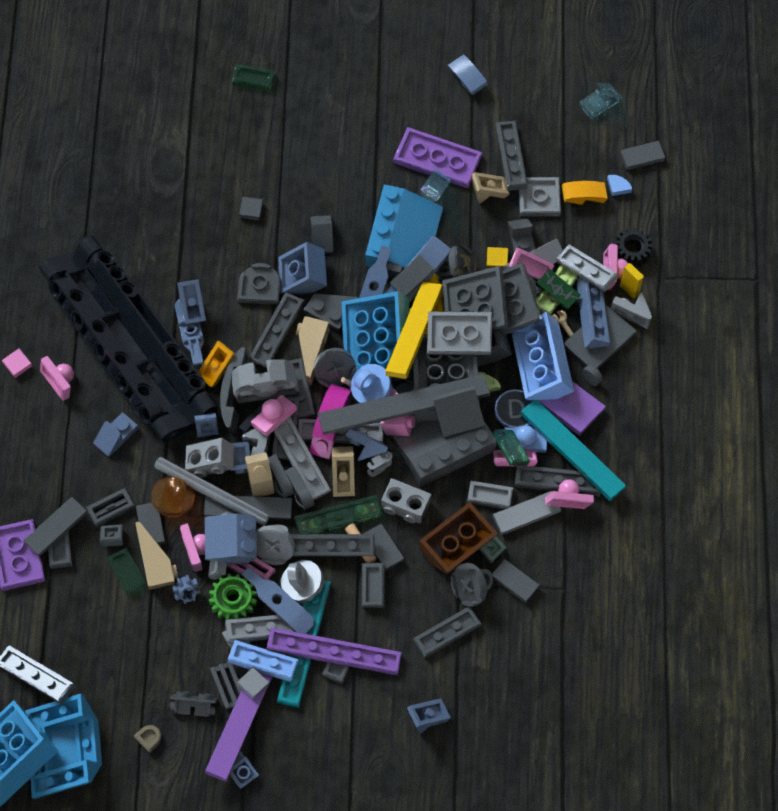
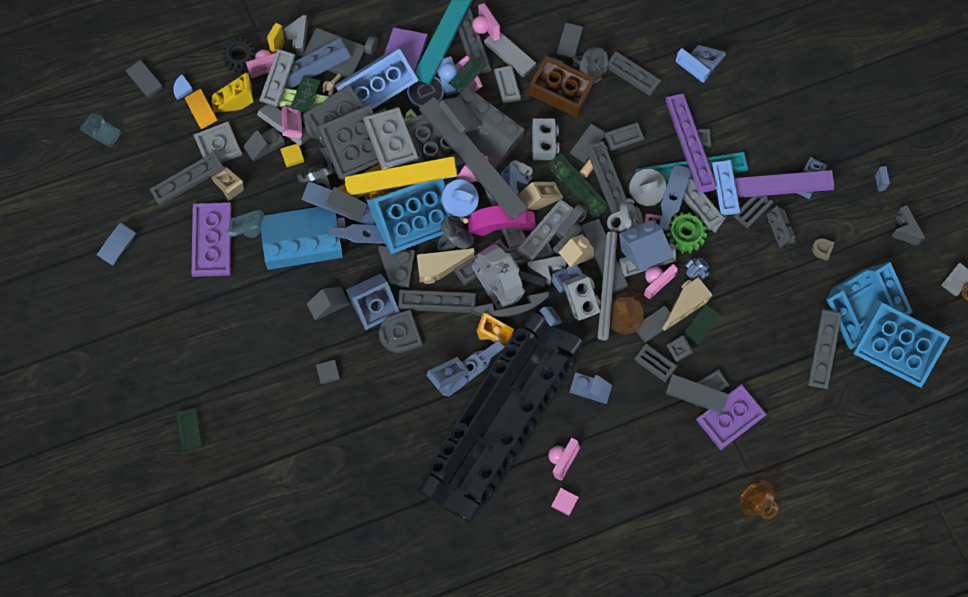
camera: 115 degrees left, 5 degrees up
light grey tile [237,668,269,700] -> none
bright pink tile [251,395,297,437] -> none
none -> yellow slope [212,73,253,113]
none -> light blue tile [676,49,710,83]

